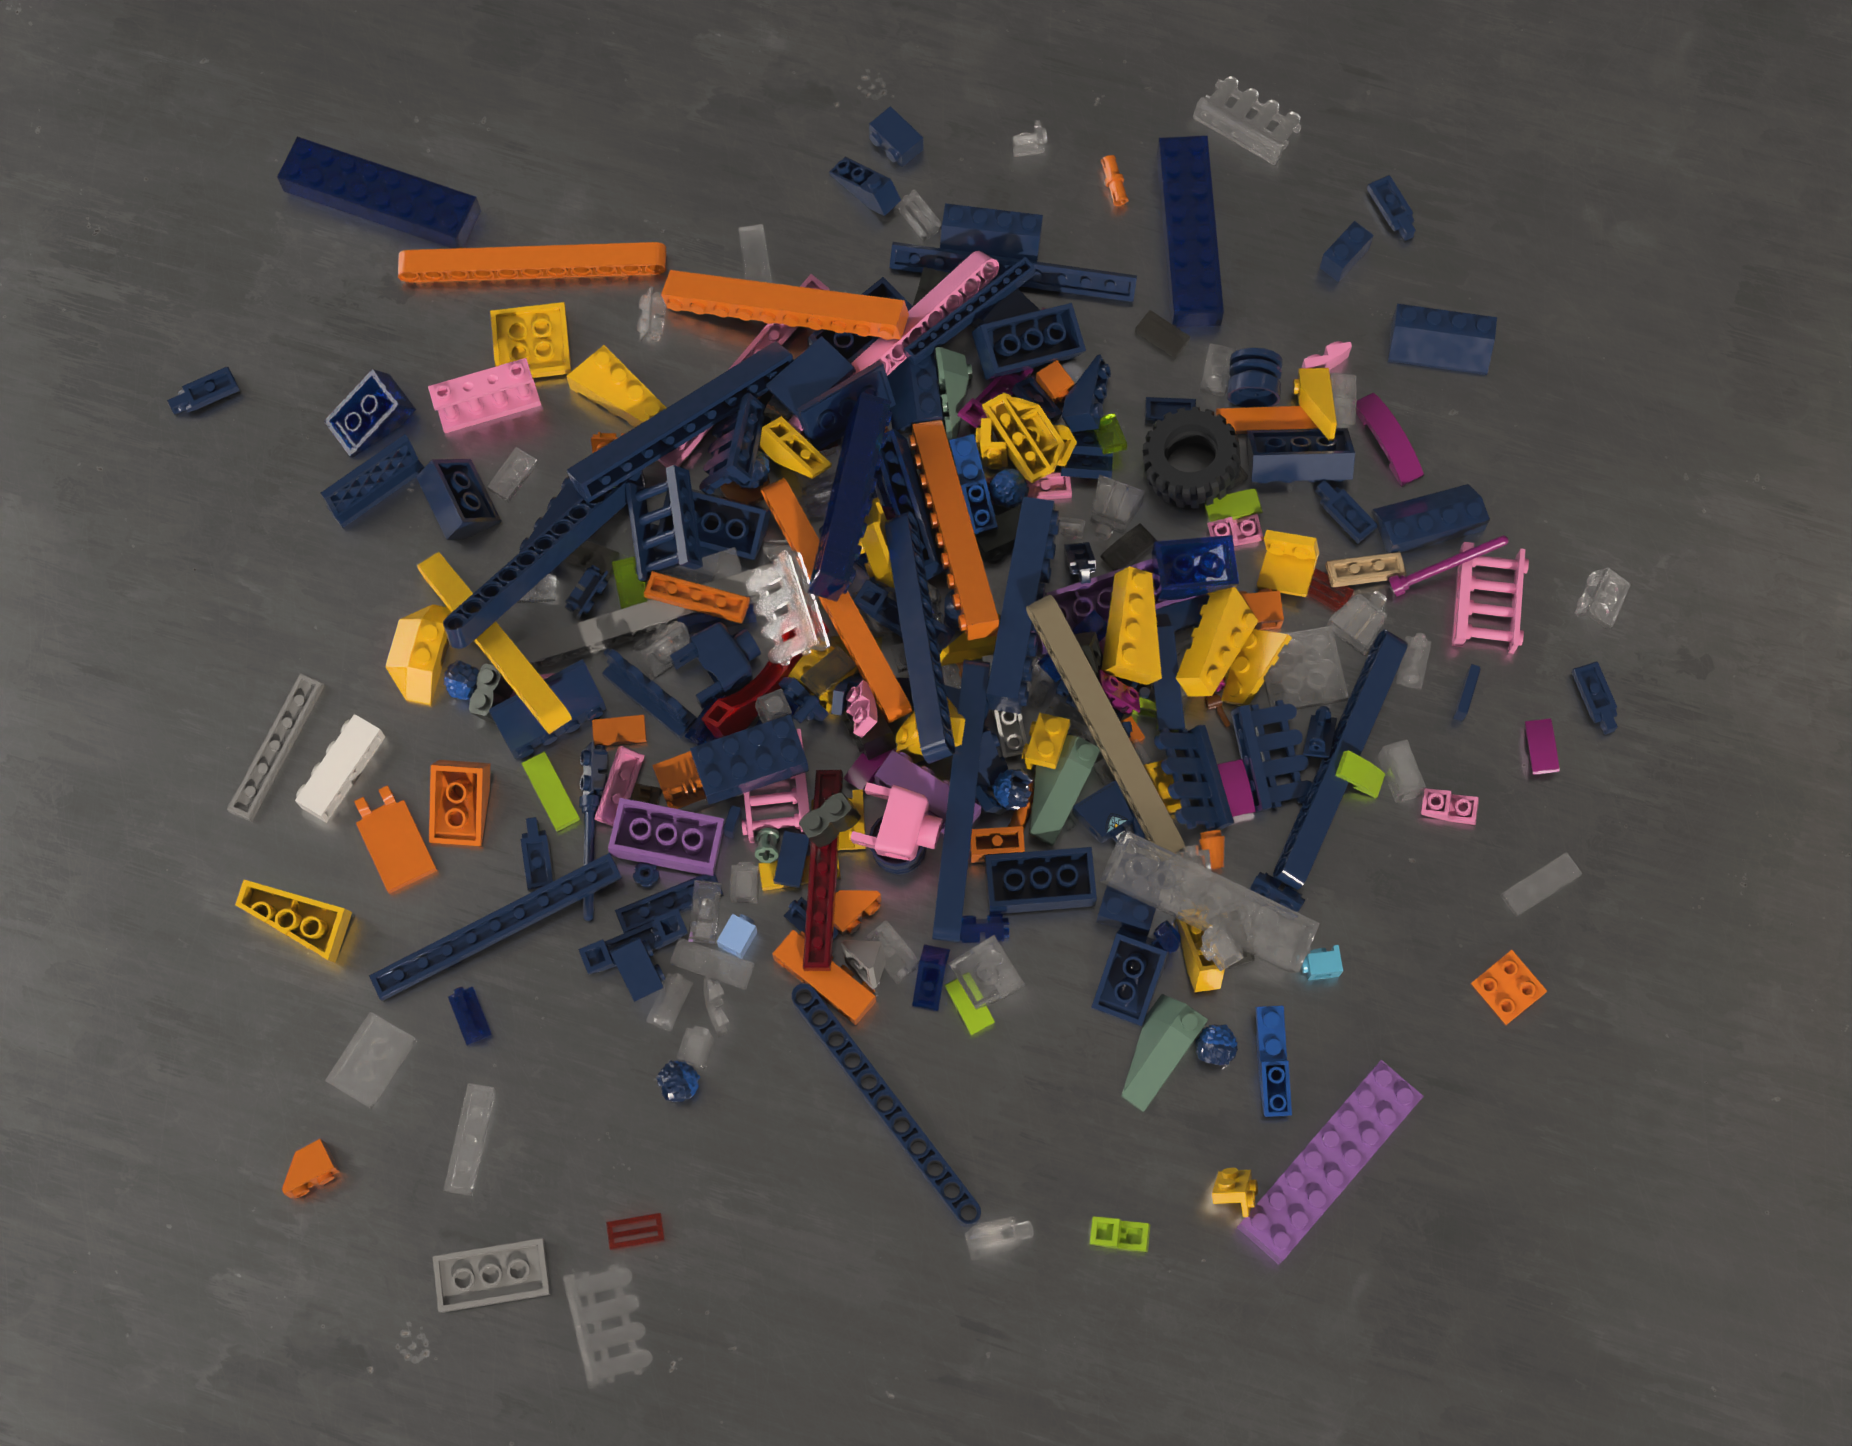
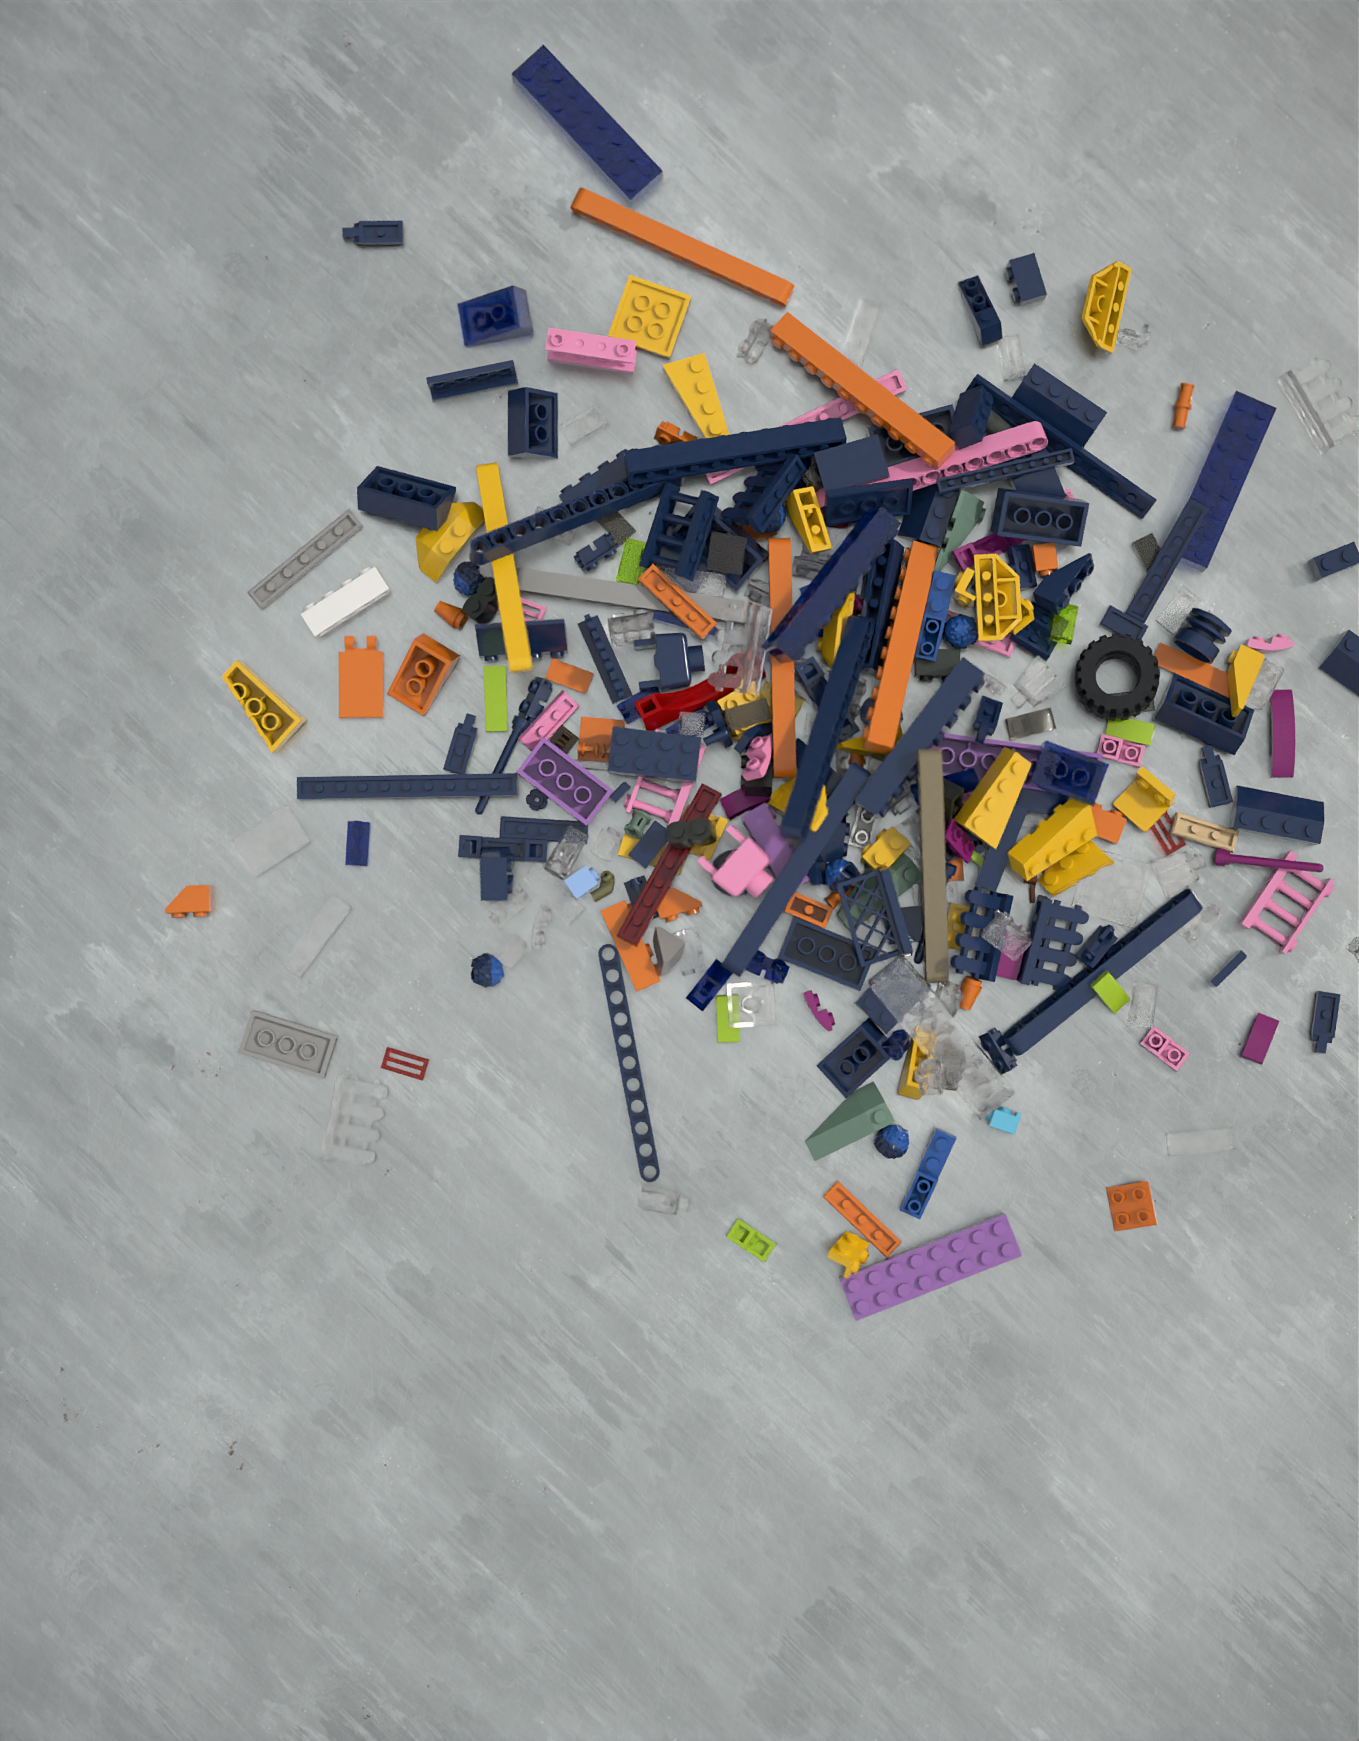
camera: 25 degrees right, 15 degrees up
none -> dark blue slope [357,466,456,531]
none -> orange cone [434,601,468,629]
none -> olive arm [590,871,615,902]
none -> clear smoke piece [707,531,747,575]
none -> magenta slope [803,990,835,1031]
none -> orange tile [822,1180,902,1258]
none -> dark blue fence [836,865,913,967]
none -> dark blue brick [948,385,993,450]
none -> clear bracket [980,909,1032,962]
none -> yellow wedge [1082,261,1132,353]
none -> dark blue tile [1125,497,1210,623]

